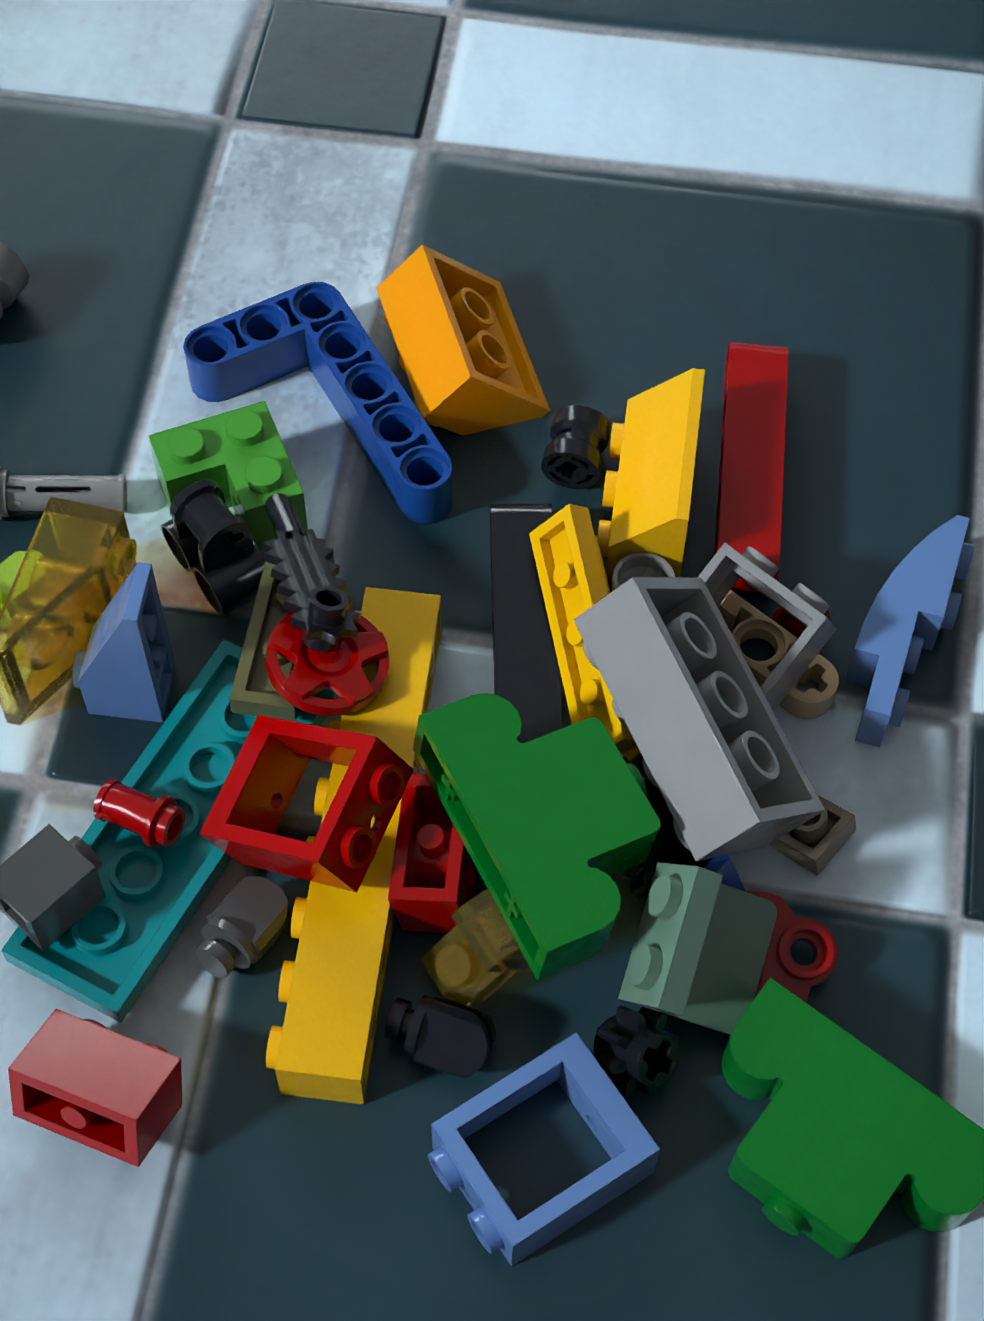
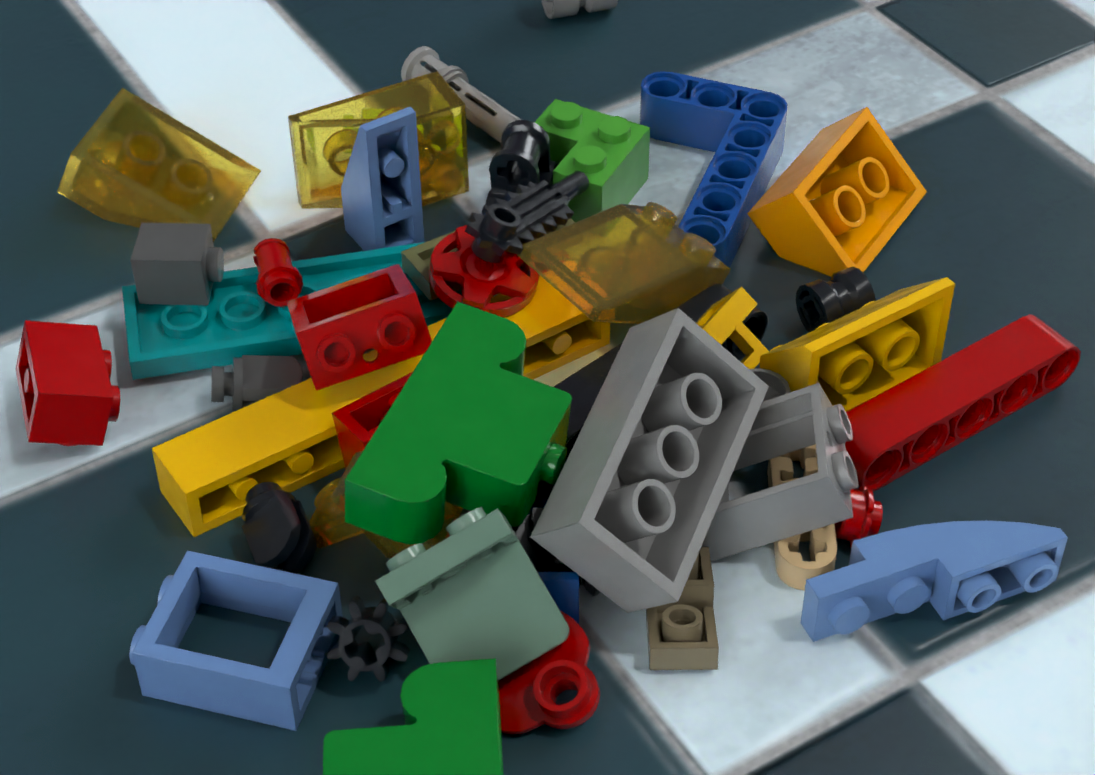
camera: 50 degrees right, 15 degrees down
none -> clear yellow slope [518,202,731,324]

